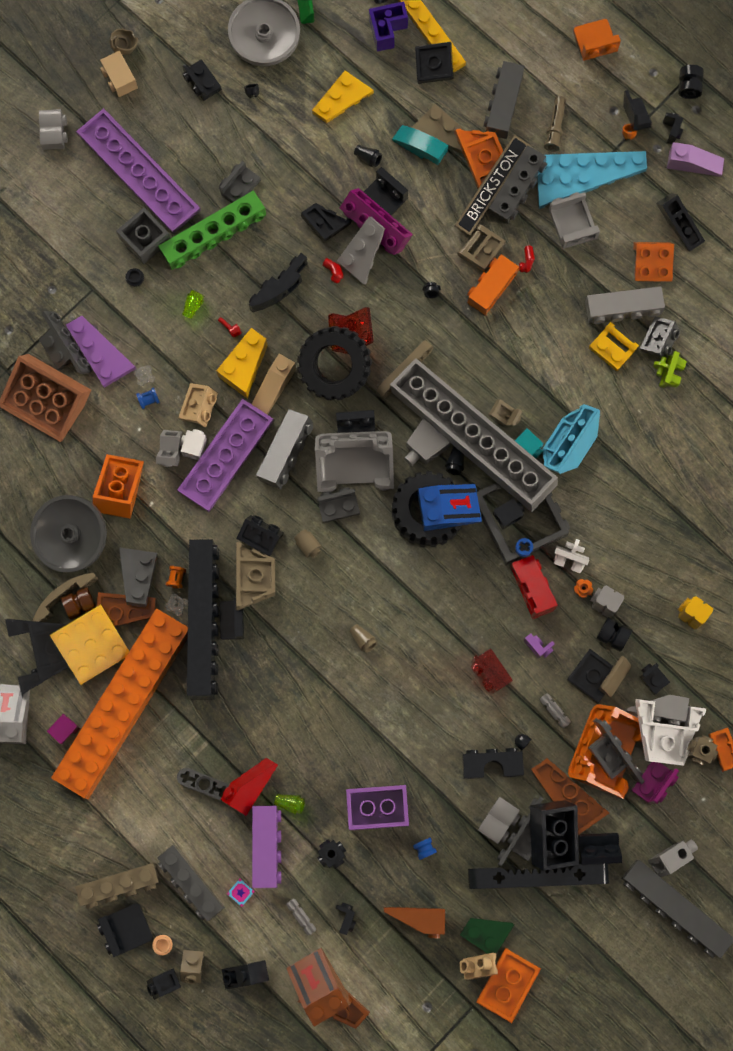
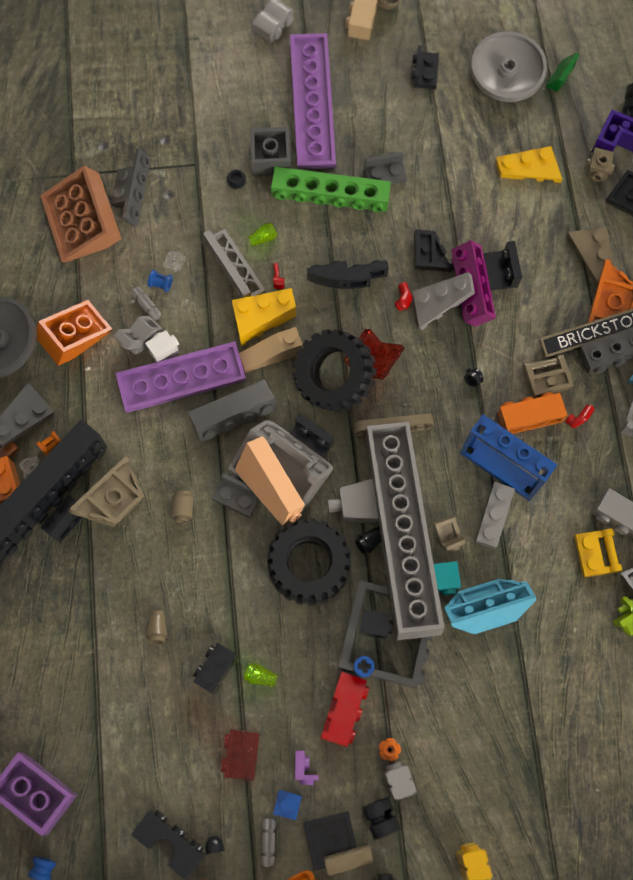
camera: 35 degrees right, 5 degrees down
medium lavender wing [66,316,136,388] -> none
tan bracket [178,383,218,427] -> none
black bracket [236,515,284,556] -> none
black hinge [244,84,259,98] -> none
black cone [354,145,382,167] -> none
teal slope [392,125,448,165] -> none
blue slope [418,484,482,531] -> none
white hips [554,539,589,573] -> none
none -> light grey axle [131,286,161,321]
none -> black brick [193,642,238,695]
none -> light grey fence [203,229,265,298]
none -> light nougat slope [235,436,305,526]
none -> clear neon green cone [243,662,278,687]
none -> blue brick [273,790,302,820]
none -> blue window [459,415,557,501]
none -> light grey plate [475,482,515,549]
none -> dark tan brick [584,148,615,182]

